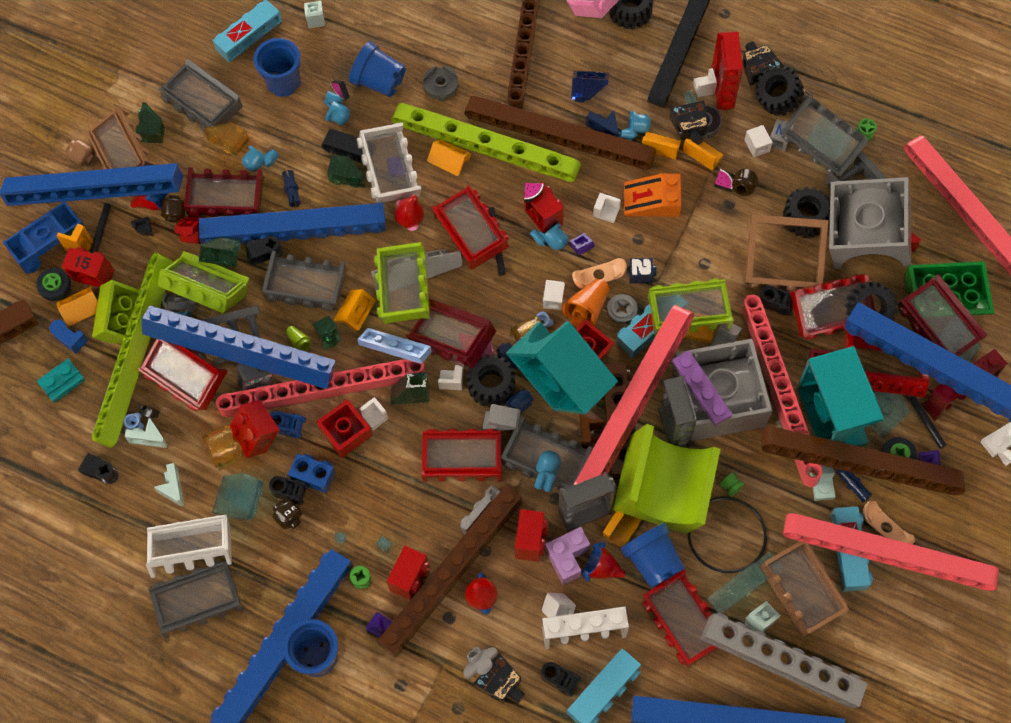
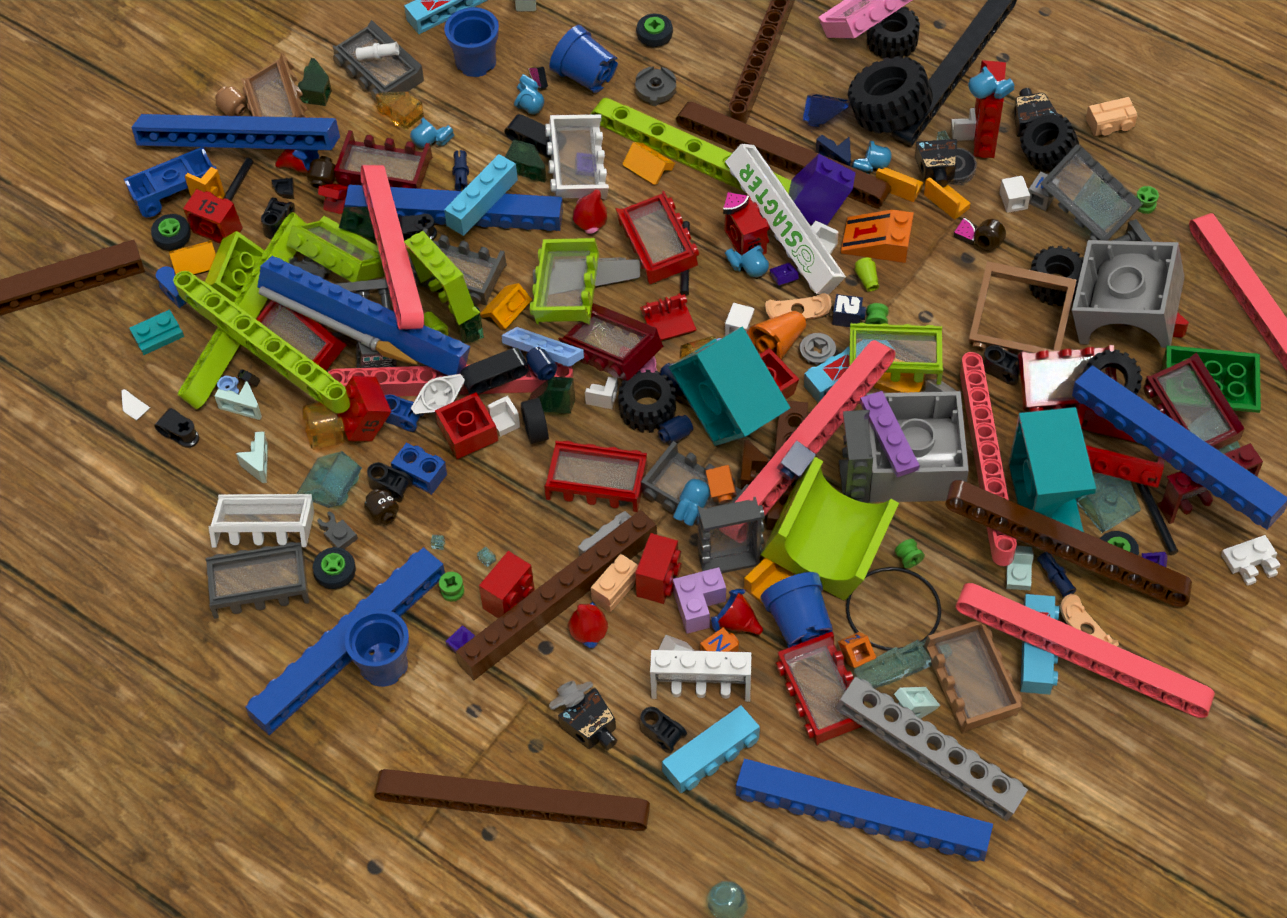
camera: 10 degrees right, 10 degrees down
light grey slope [483,404,521,431] -> none
none -> white sticker [122,389,150,420]
none -> lime beam [173,271,350,413]
none -> light grey piece [259,286,417,365]
none -> black piece [261,197,295,239]
none -> black wheel [312,547,356,589]
none -> dark grey plate [317,511,358,549]
none -> white pin [356,42,399,61]
none -> coral beam [360,165,424,330]
none -> lime window [404,231,480,325]
none -> white hat [411,374,465,414]
none -> medium azure brick [444,154,518,236]
none -> black beam [460,348,529,394]
none -> black tyre [521,398,549,444]
none -> dark blue brick [526,347,557,380]
none -> light nougat brick [591,554,638,613]
none -> black wheel [636,13,673,47]
none -> red hinge [640,293,697,341]
none -> orange brick [700,627,739,652]
none -> orange brick [705,465,737,504]
none -> white brick [725,144,846,294]
none -> brick [777,440,816,482]
none -> dark purple slope [789,154,856,226]
none -> orange brick [838,632,876,668]
none -> black tyre [848,56,933,134]
none -> lime cone [854,257,879,292]
none -> bright green wheel [865,303,889,324]
none -> dark azure piece [968,66,1015,99]
none -> light nougat brick [1086,97,1137,136]

